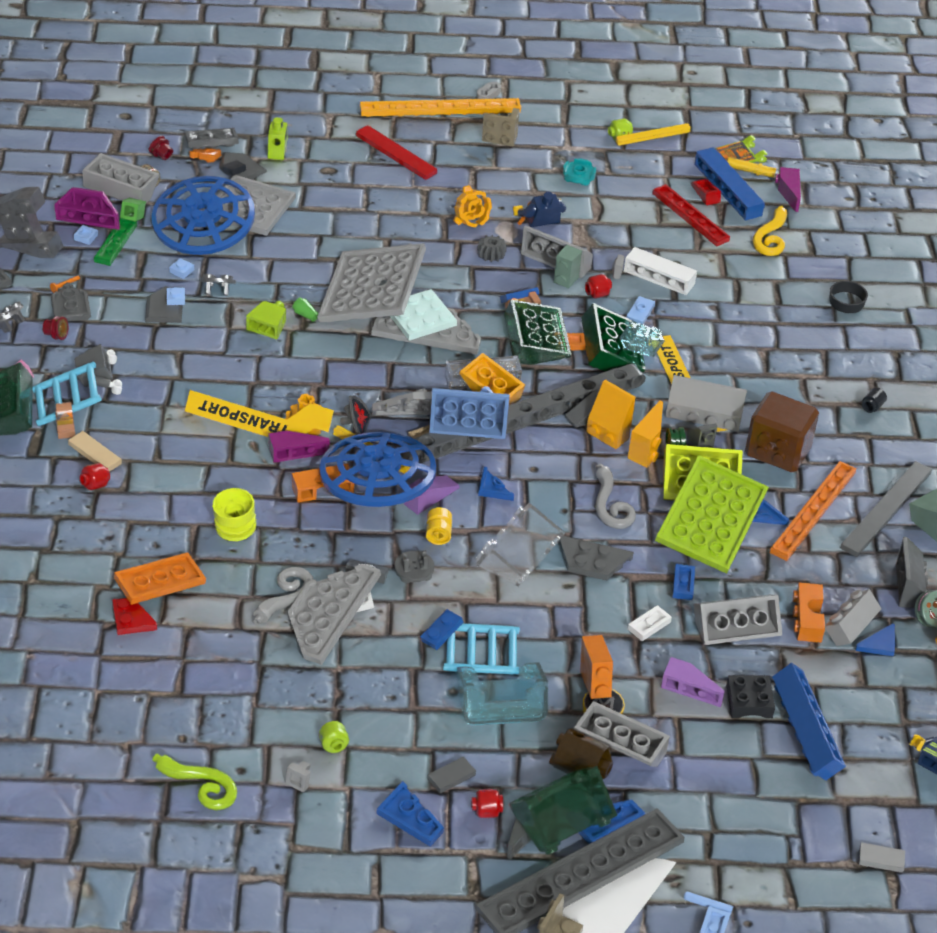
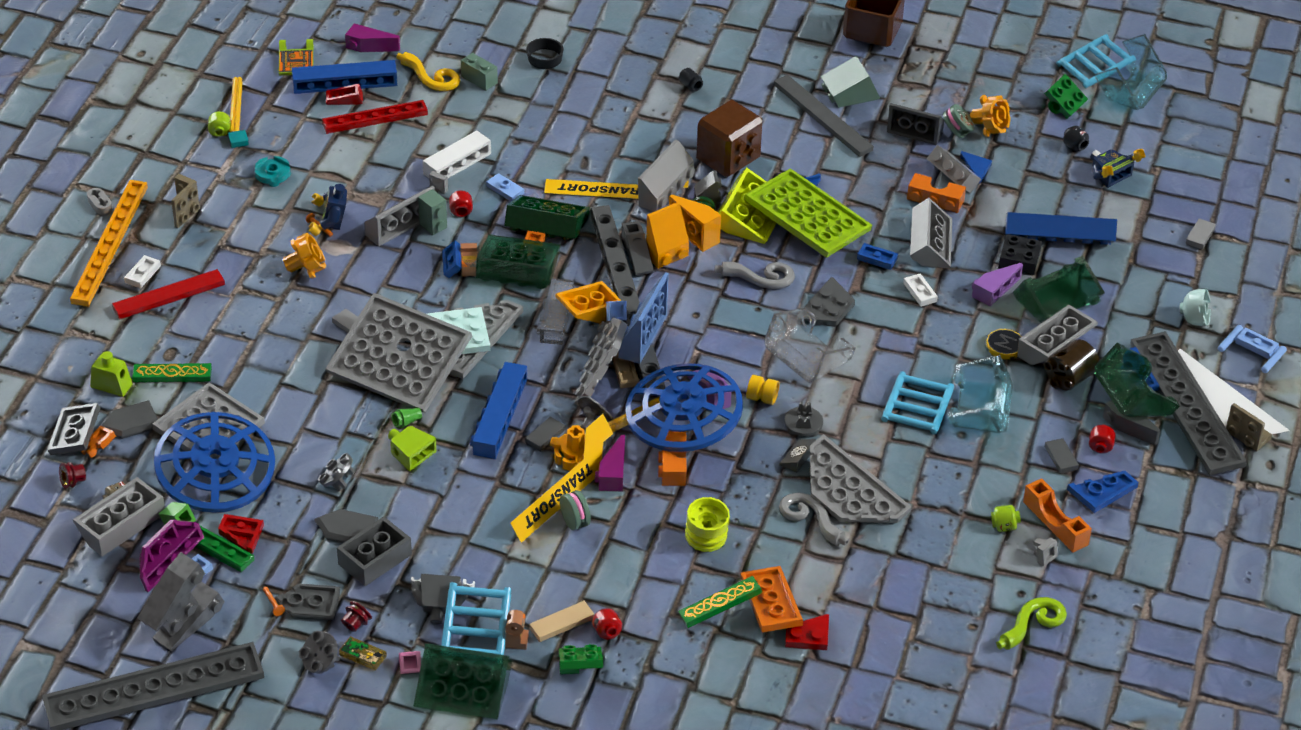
camera: 70 degrees left, 0 degrees up
light blue plate [167,287,185,305] -> none
light blue plate [169,258,194,279] -> none
black tile [223,160,246,176] -> none
blue plate [420,609,464,650] -> none
dark grey gear [477,235,507,262] -> none
blue tile [478,467,514,501] -> none
orange brick [580,635,613,699] -> none
clear light blue brick [619,322,665,357] -> none
yellow pin [727,157,776,178] -> none
orange tile [770,461,857,561] -> none
none -> white plate [124,255,161,288]
none -> green tile [132,363,212,382]
none -> red wing [218,514,264,554]
none -> teal tile [228,130,249,148]
none -> dark grey brick [337,516,412,586]
none -> tile [339,636,387,671]
none -> sand green brick [461,52,498,91]
none -> blue brick [470,362,527,459]
none -> dark grey tile [525,417,565,452]
none -> green plate [558,644,603,675]
none -> sand green head [560,490,591,530]
none -> green tile [678,576,762,628]
none -> clear green windscreen [1013,255,1105,323]
none -> orange arch [1023,478,1092,553]
none -> light aqua cylinder [1180,289,1211,326]

